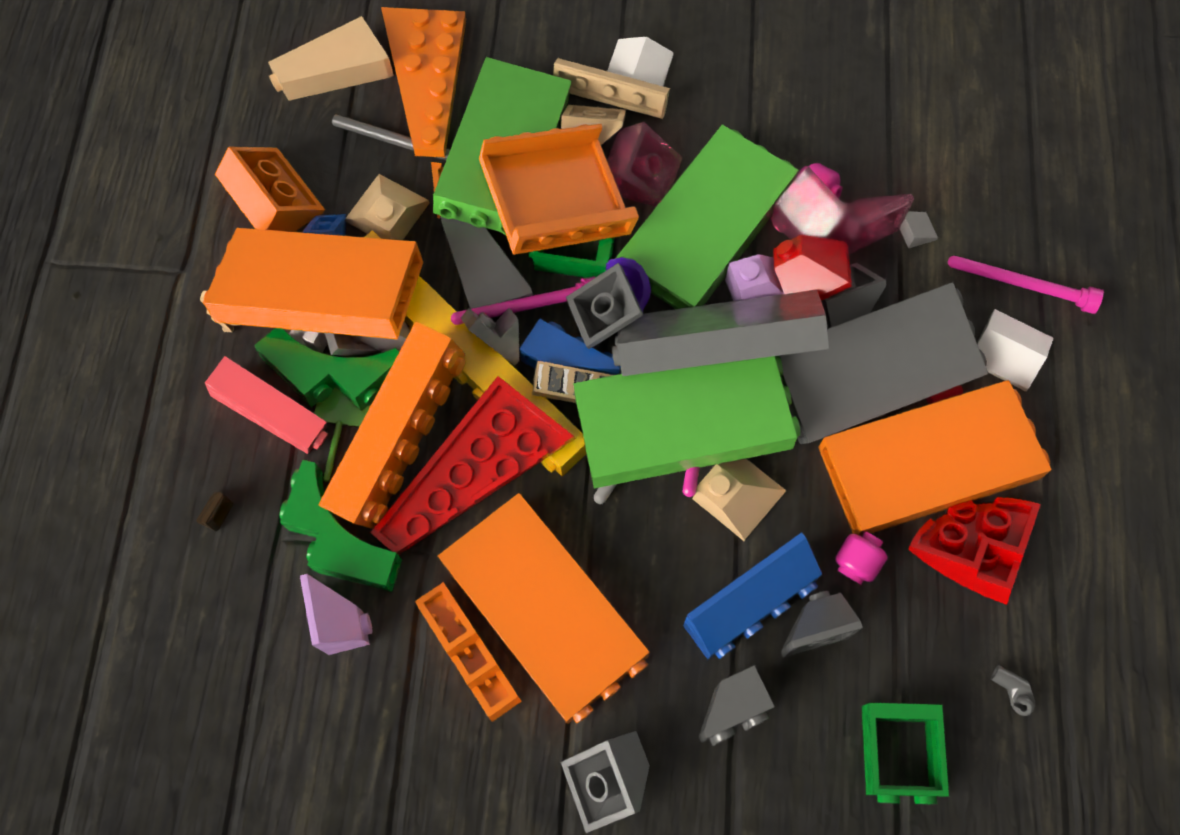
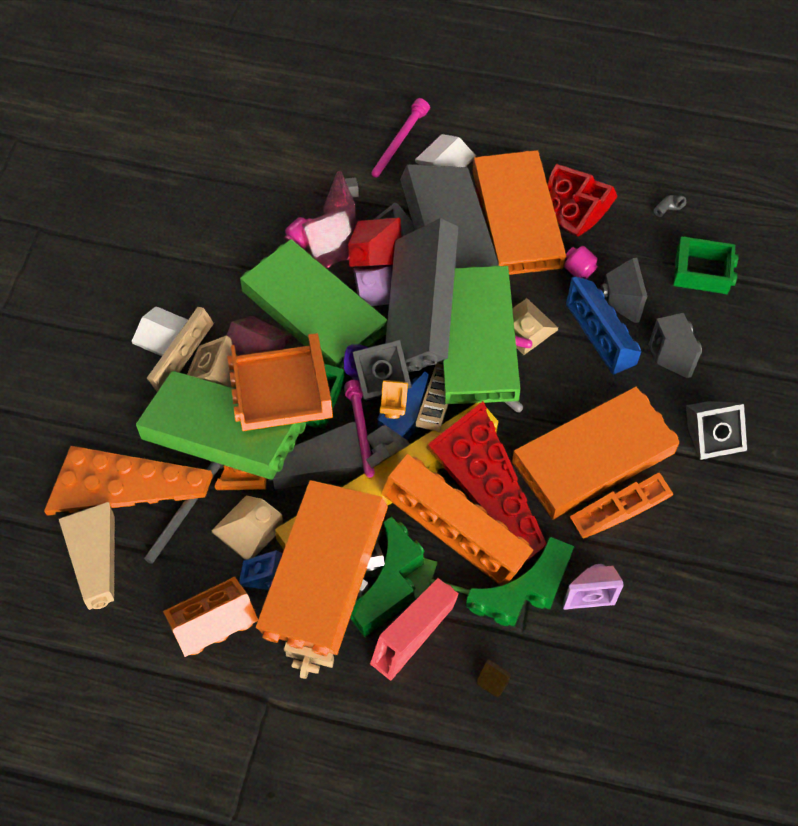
camera: 85 degrees left, 10 degrees down
none -> light orange bracket [380,380,408,419]

